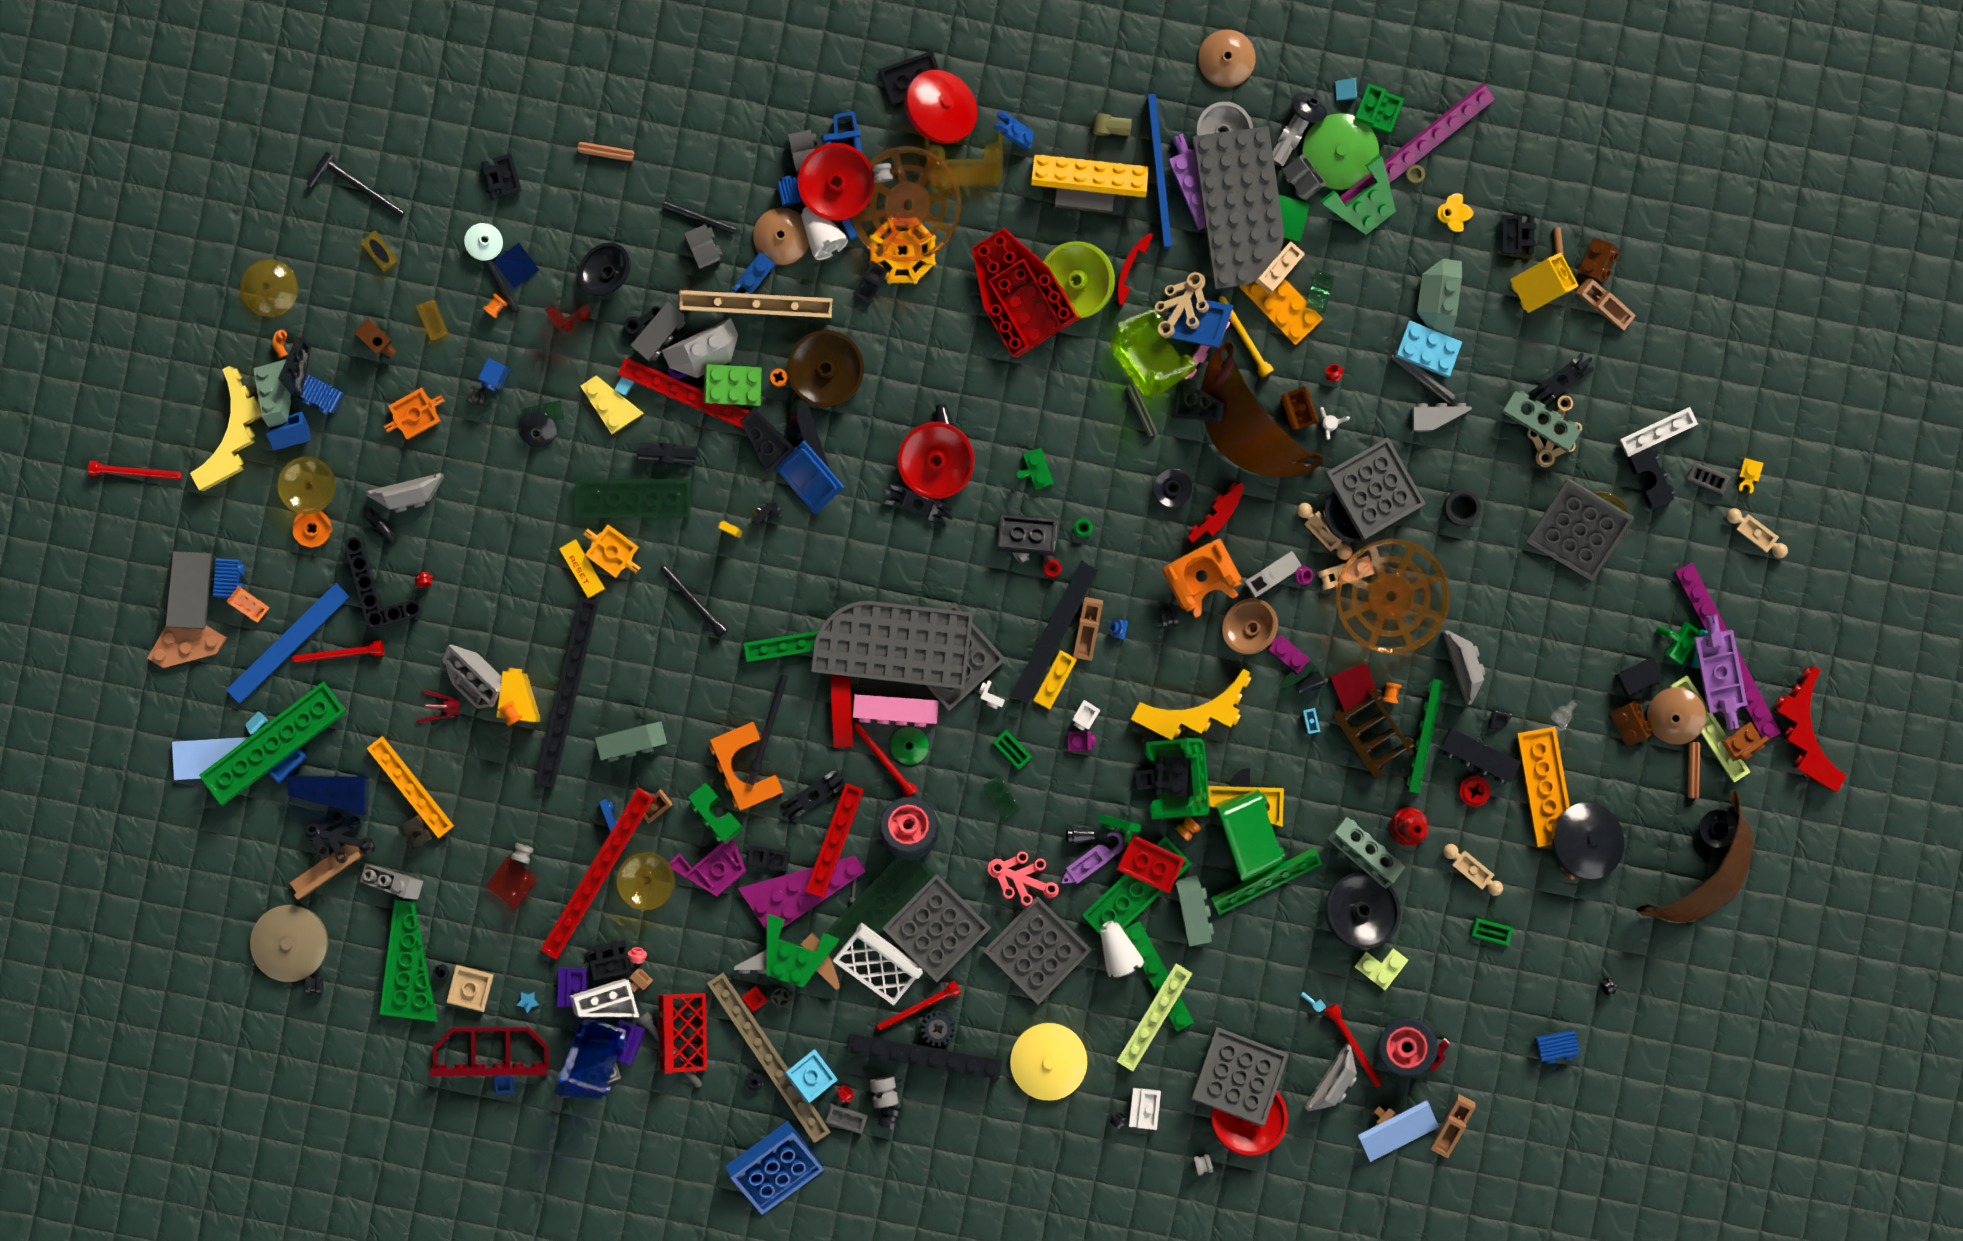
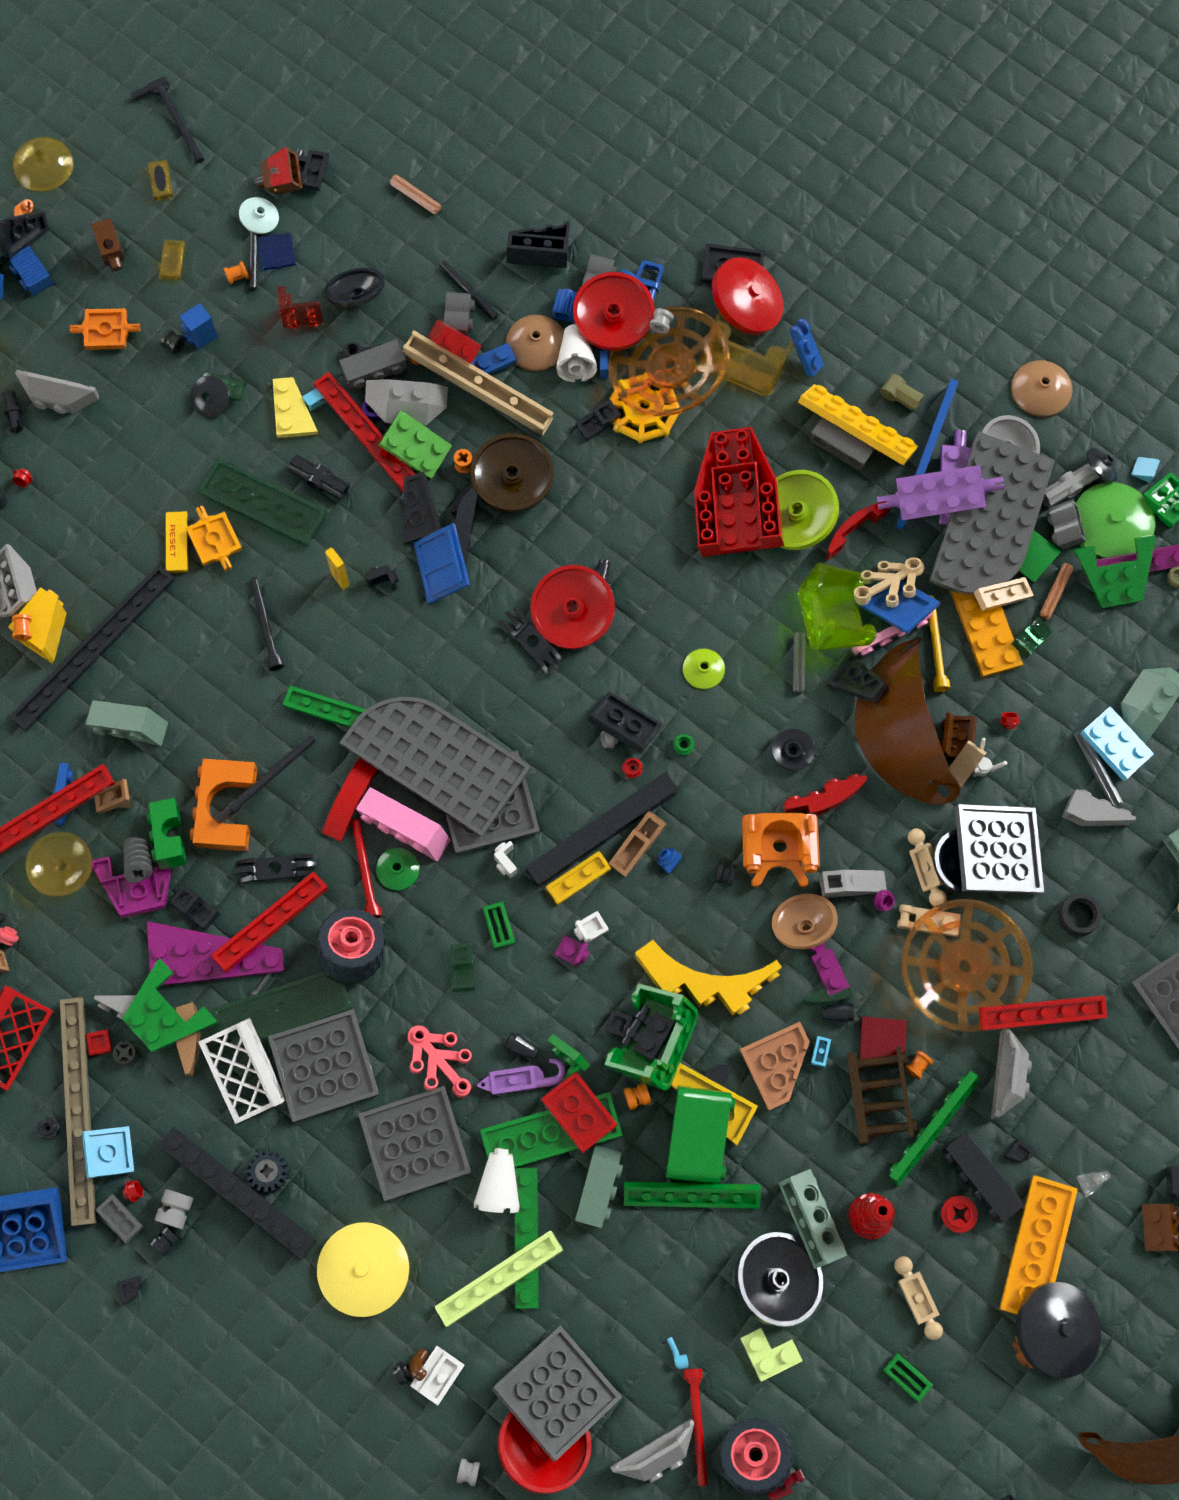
camera: 20 degrees right, 15 degrees down
red piece [876,980,961,1031] -> none
green plate [1016,448,1054,490] -> none
none -> black tile [117,1276,141,1305]
none -> dark grey piece [123,837,152,883]
none -> torso [255,147,302,194]
none -> reddish brown arm [408,1348,429,1381]
none -> red brick [428,319,481,364]
none -> black wedge [507,221,570,268]
none -> lime dish [683,649,725,690]
none -> nougat plate [739,1022,810,1111]
none -> medium lavender plate [877,465,1004,520]
none -> tan tile [949,741,986,787]
none -> red plate [978,995,1107,1030]
none -> nougat axle [1040,563,1073,619]

